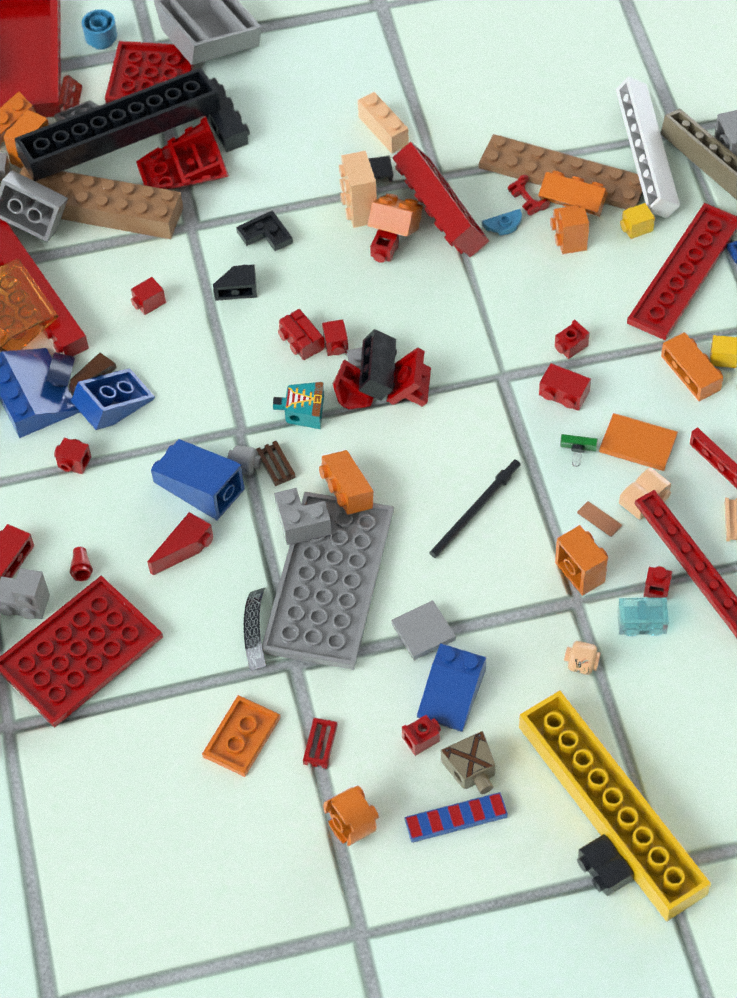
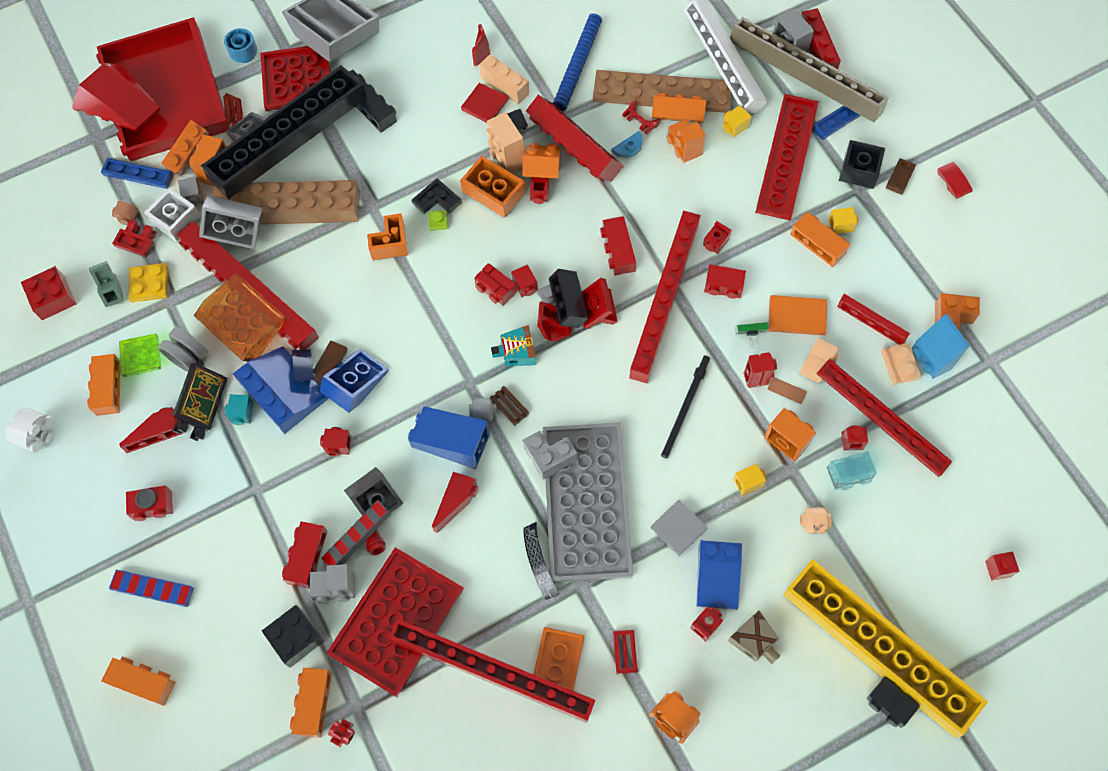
camera: 15 degrees left, 10 degrees up
red brick [131,277,166,315] -> none
red wedge [136,116,229,190] -> none
black slope [213,264,257,301] -> none
orange brick [319,450,374,515] -> none
tile [404,792,508,843] -> none
none -> dark grey tile [321,500,391,566]
none -> dark grey slope [343,467,403,515]
none -> orange brick [367,213,408,261]
none -> red brick [388,618,596,723]
none -> lime plate [428,210,448,231]
none -> orange brick [460,155,526,218]
none -> red tile [461,82,508,123]
none -> red slope [472,24,490,66]
none -> blue piece [553,13,602,111]
none -> red brick [600,216,636,276]
none -> red brick [629,210,701,384]
none -> yellow brick [733,464,767,496]
none -> red brick [743,352,777,388]

